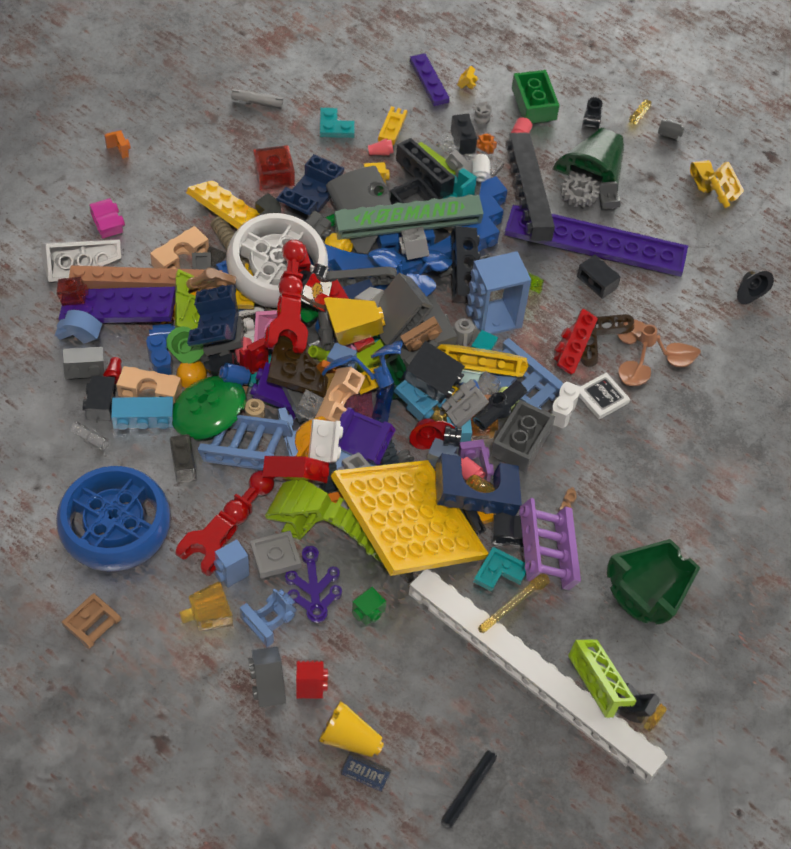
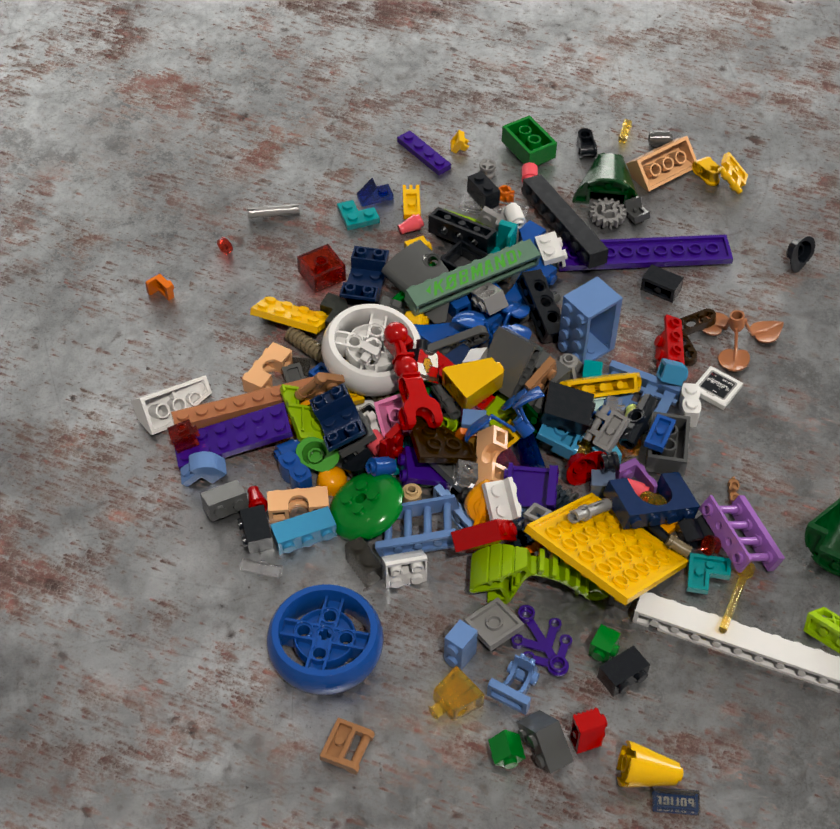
camera: 15 degrees left, 5 degrees down
dark pink brick [89,198,125,239] -> none
red piece [176,470,274,576] -> none
black axle [441,750,497,828] -> none
none -> clear red tile [217,237,233,254]
none -> clear blue slope [357,178,394,207]
none -> white tile [360,341,381,366]
none -> white slope [381,549,427,589]
none -> green brick [488,730,526,769]
none -> white bracket [535,231,568,267]
none -> light grey pin [567,498,612,524]
none -> black brick [597,645,650,697]
none -> light nougat slope [626,136,697,192]
none -> blue plate [644,414,676,453]
none -> dark azure brick [656,358,688,386]
none -> dark tan pin [665,534,692,558]
none -> clear red tile [701,535,721,556]

